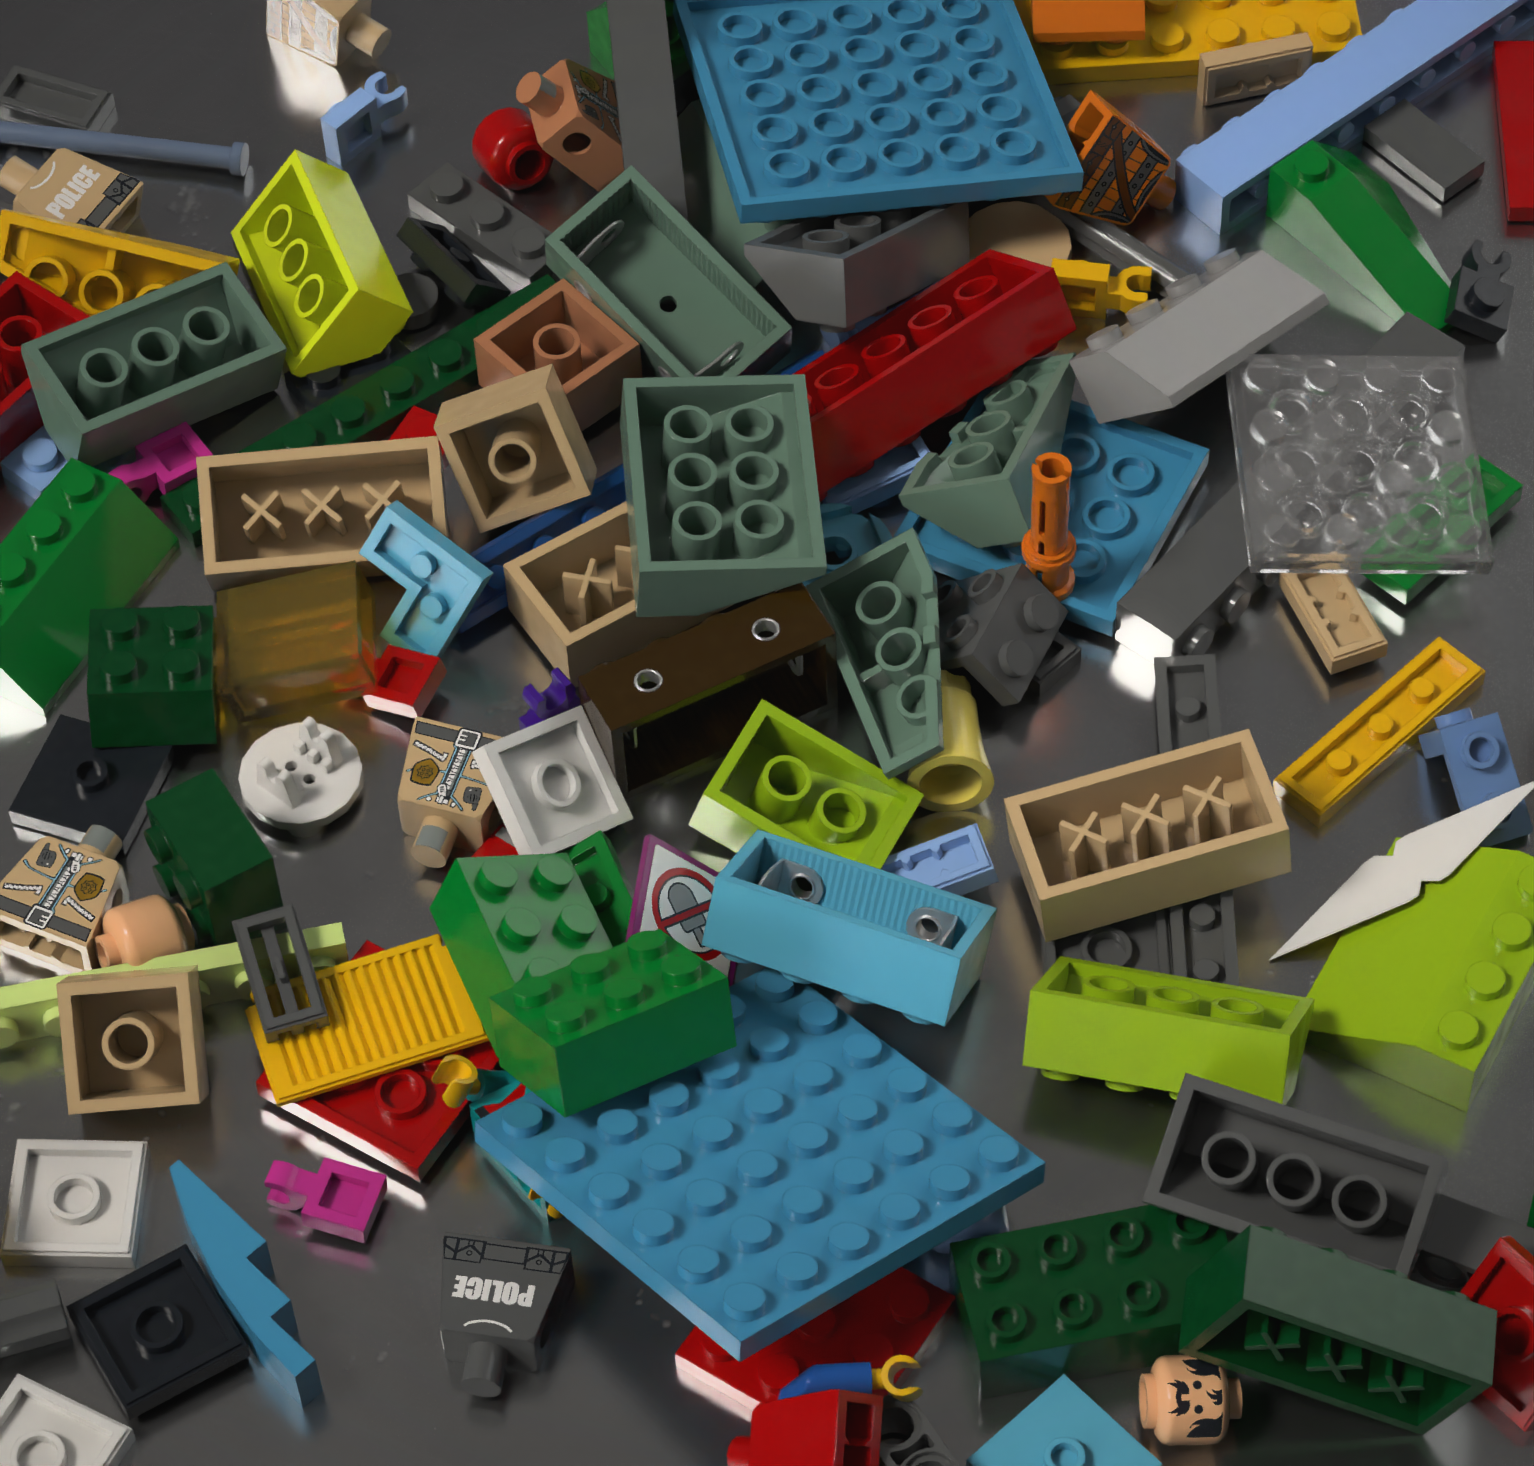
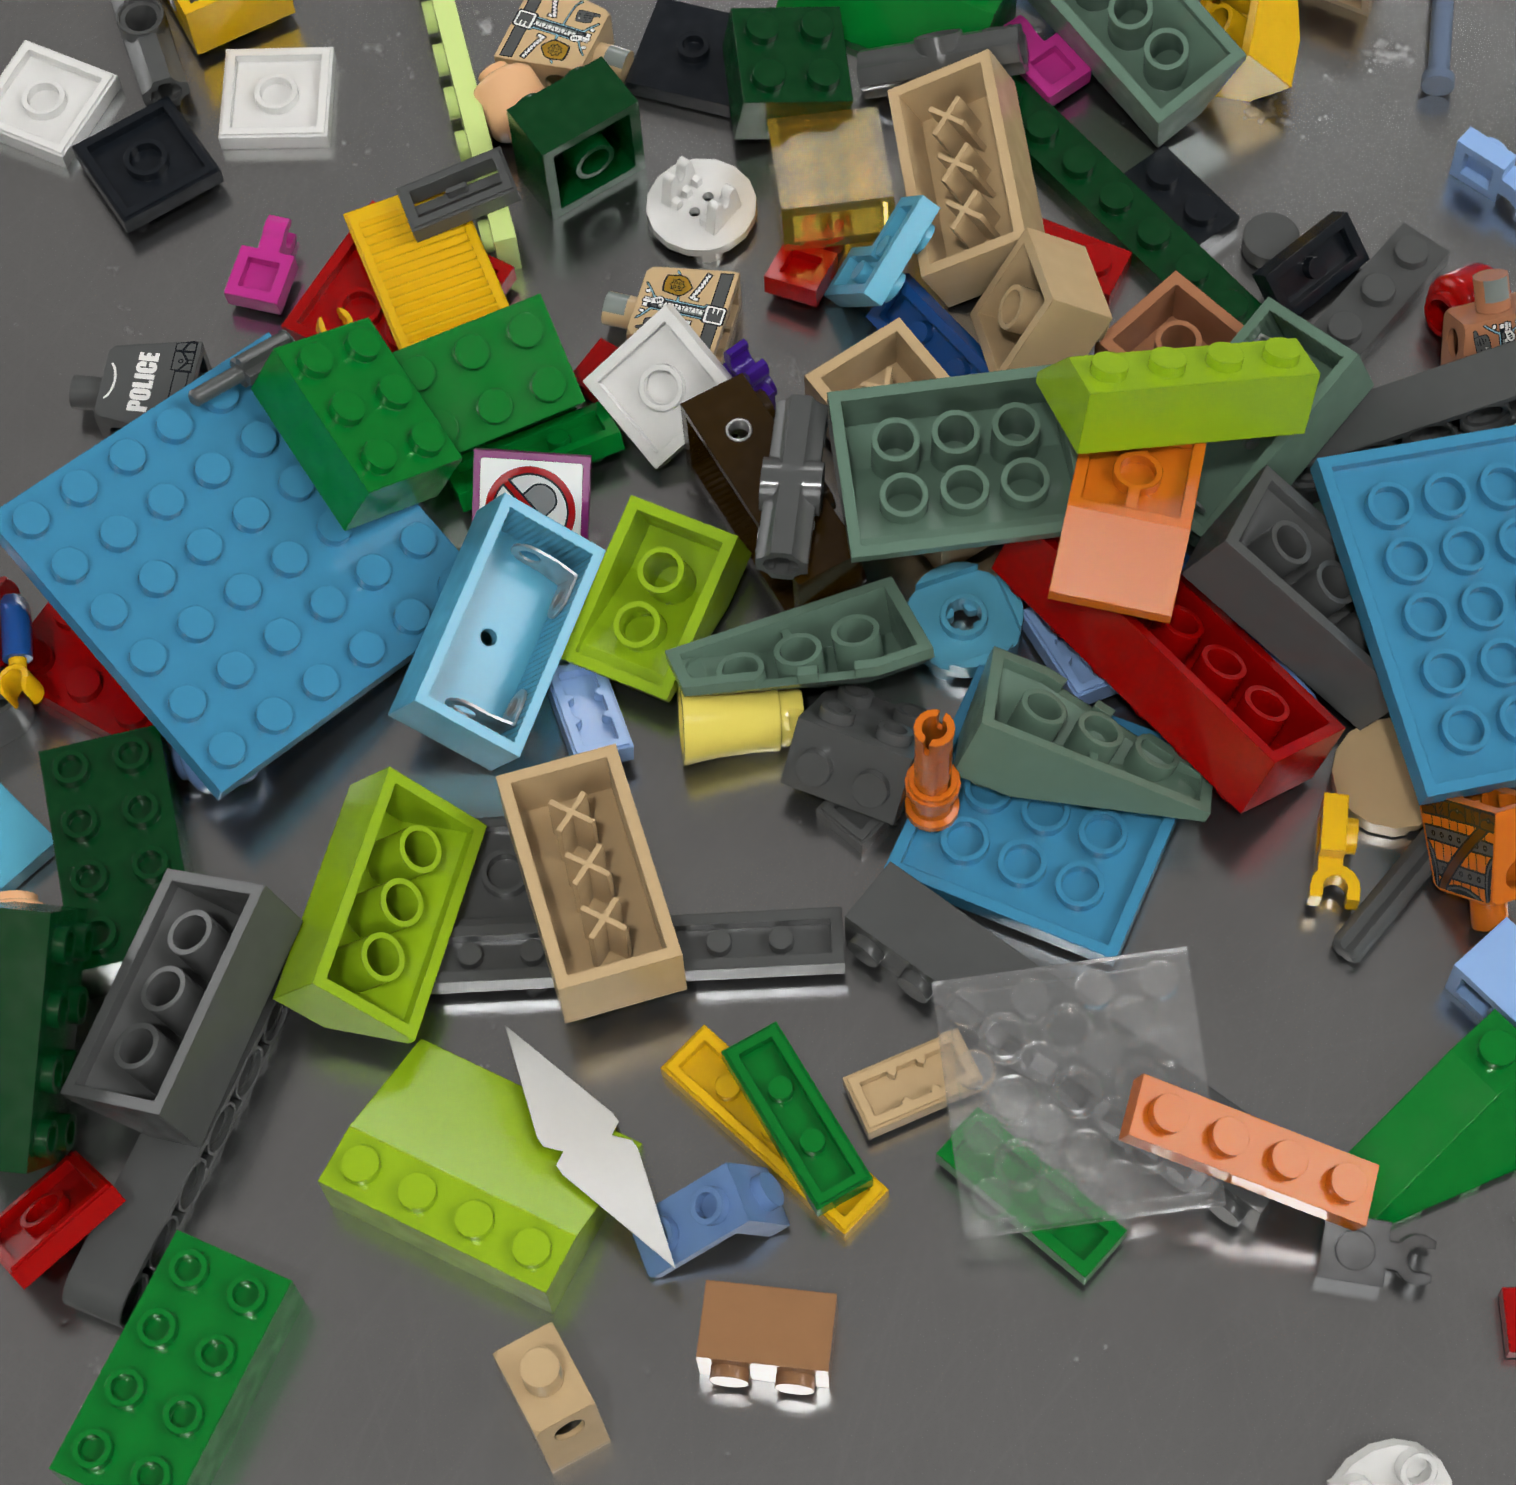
camera: 90 degrees right, 10 degrees up
tan brick [56,965,209,1115] -> none
dark azure slope [169,1159,323,1408] -> none
neon yellow slope [231,149,413,378] -> none
light grey slope [1069,248,1330,424] -> none
none -> dark grey axle [188,329,295,407]
none -> green tile [721,1021,873,1217]
none -> dark grey piece [755,394,828,580]
none -> dark grey piece [856,23,1029,99]
none -> lime slope [1036,337,1321,454]
none -> orange slope [1048,443,1207,624]
none -> orange plate [1118,1074,1380,1231]

